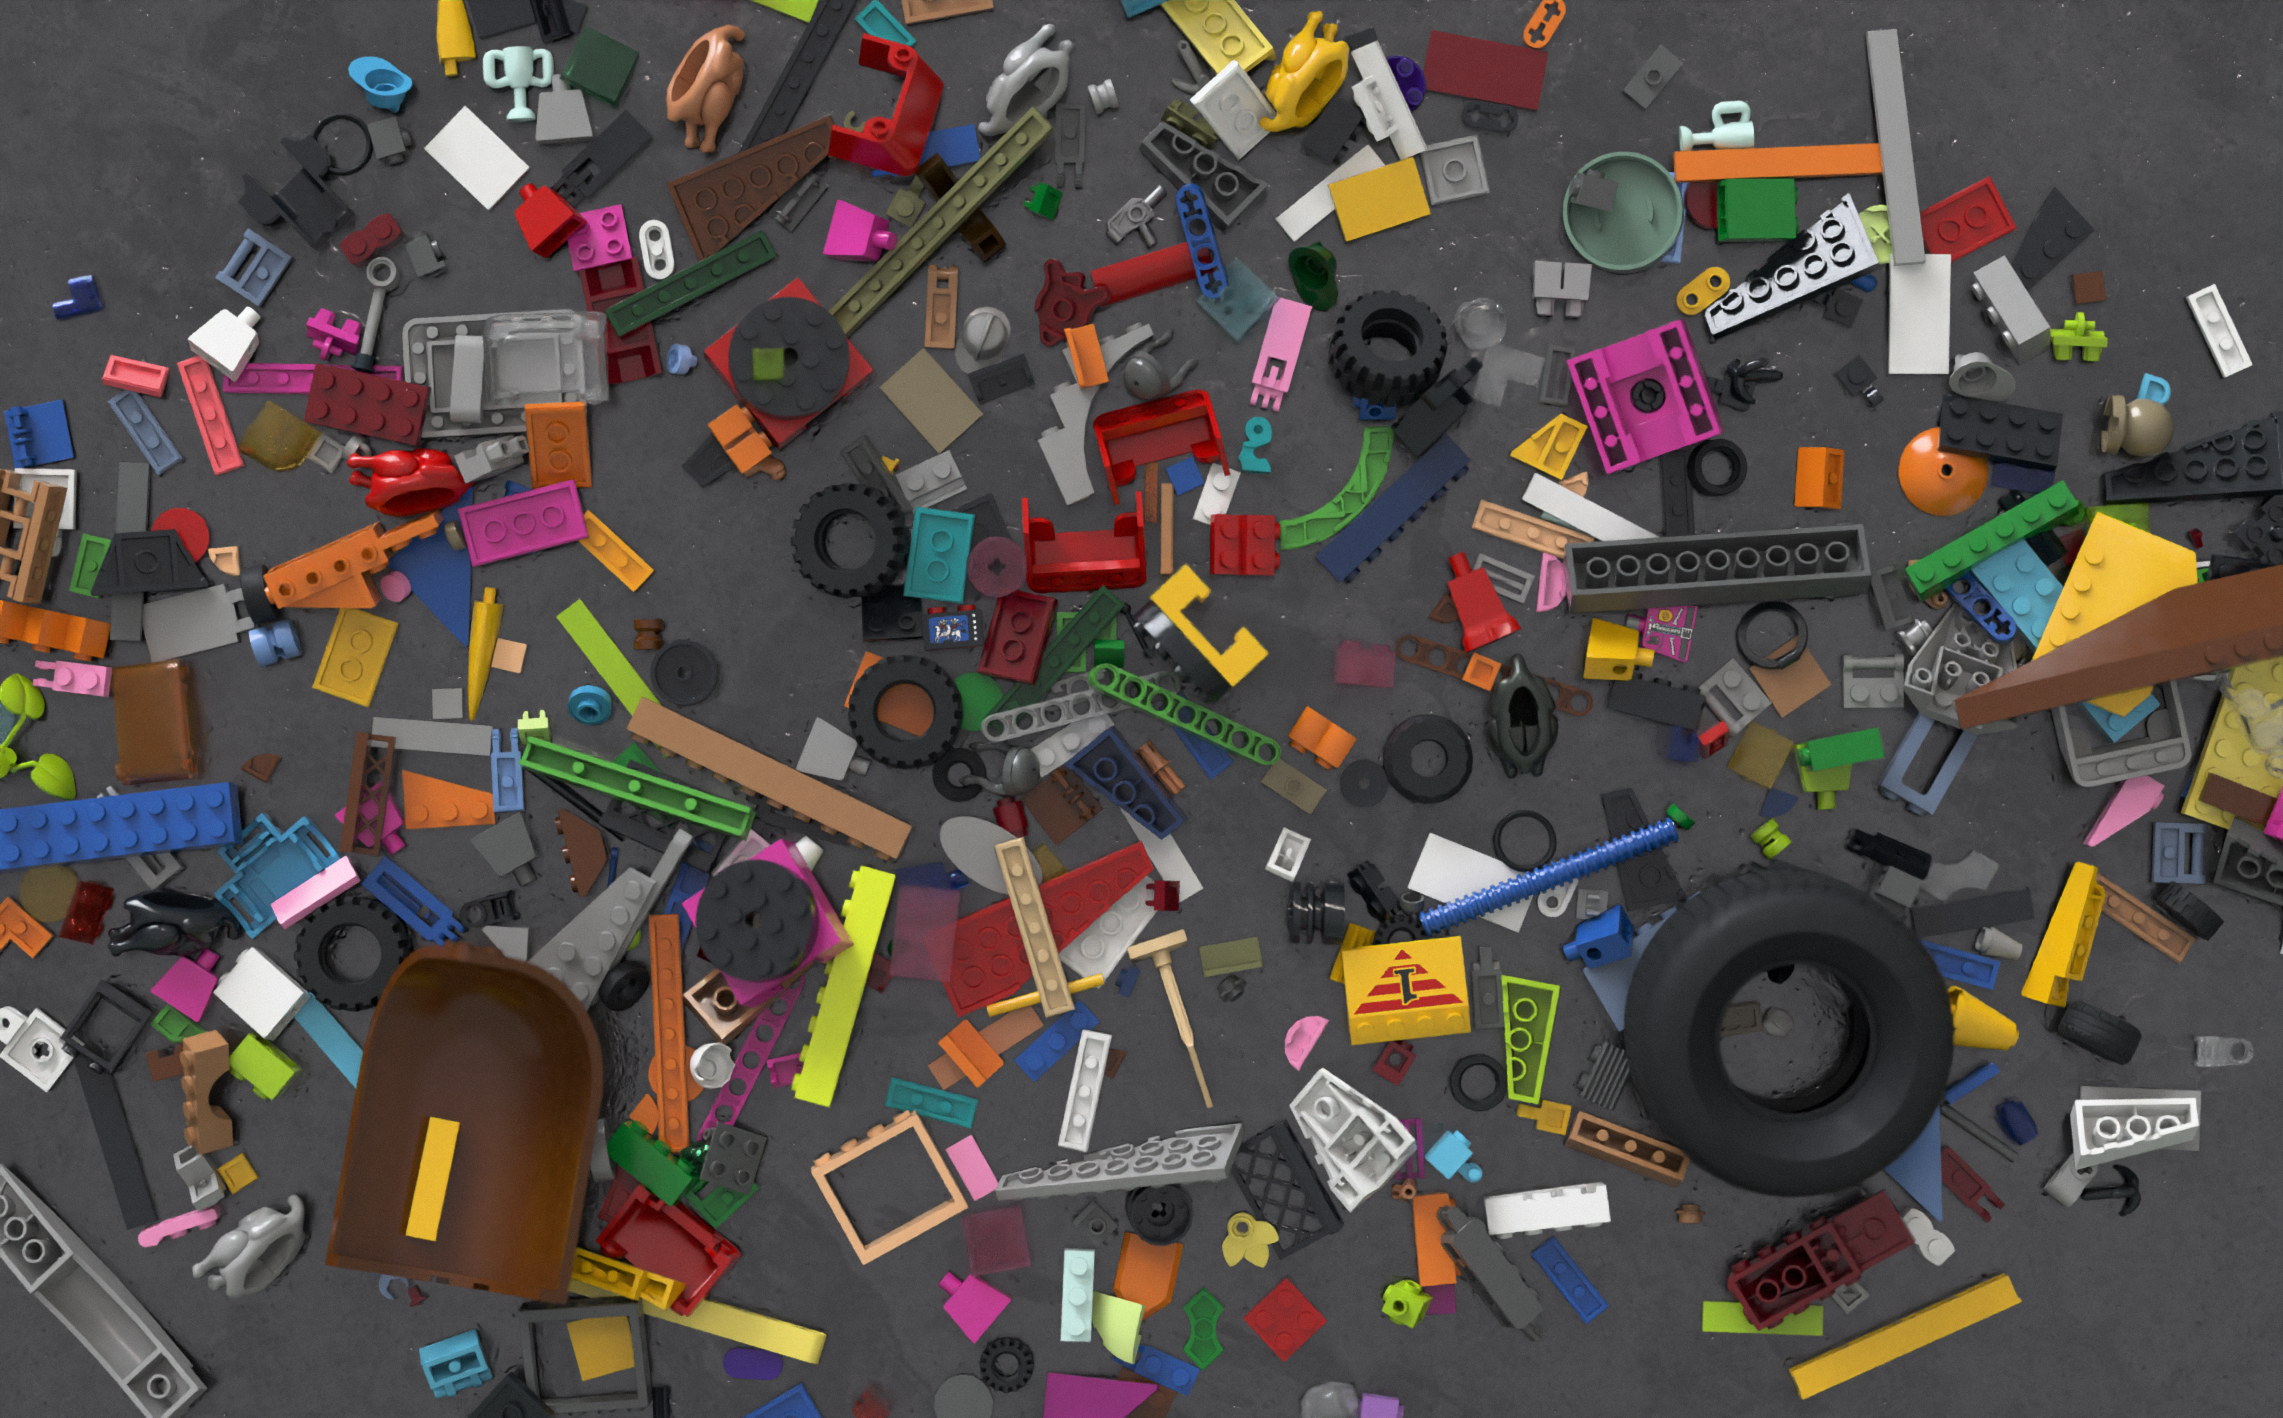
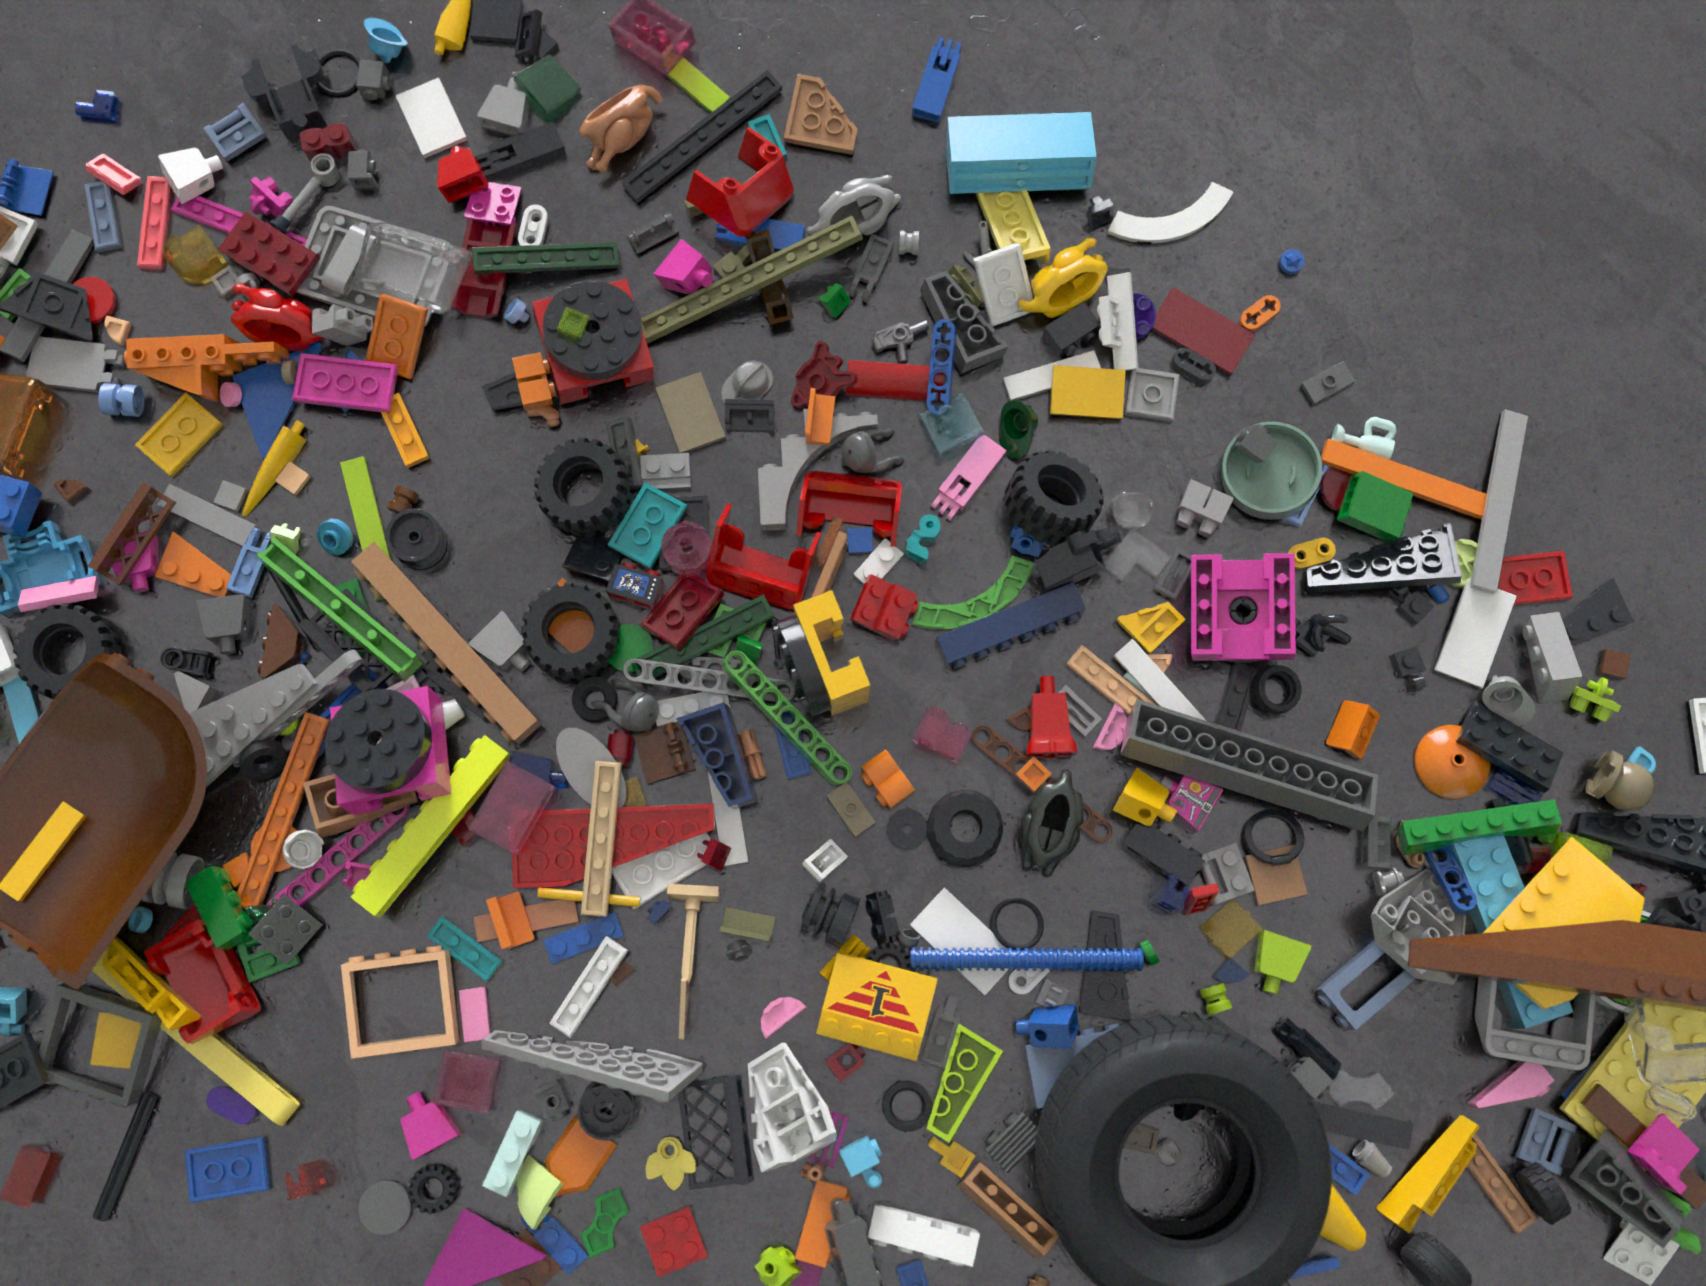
camera: 15 degrees right, 10 degrees down
black tyre [240,564,279,624] -> none
blue hinge [361,856,468,946] -> none
light aqua piece [483,46,554,122] -> none
reddish brown wing [666,115,835,262] -> none
medium nougat plate [925,264,959,349] -> none
green brick [1797,727,1885,772] -> none
light grey plate [1842,654,1904,708] -> none

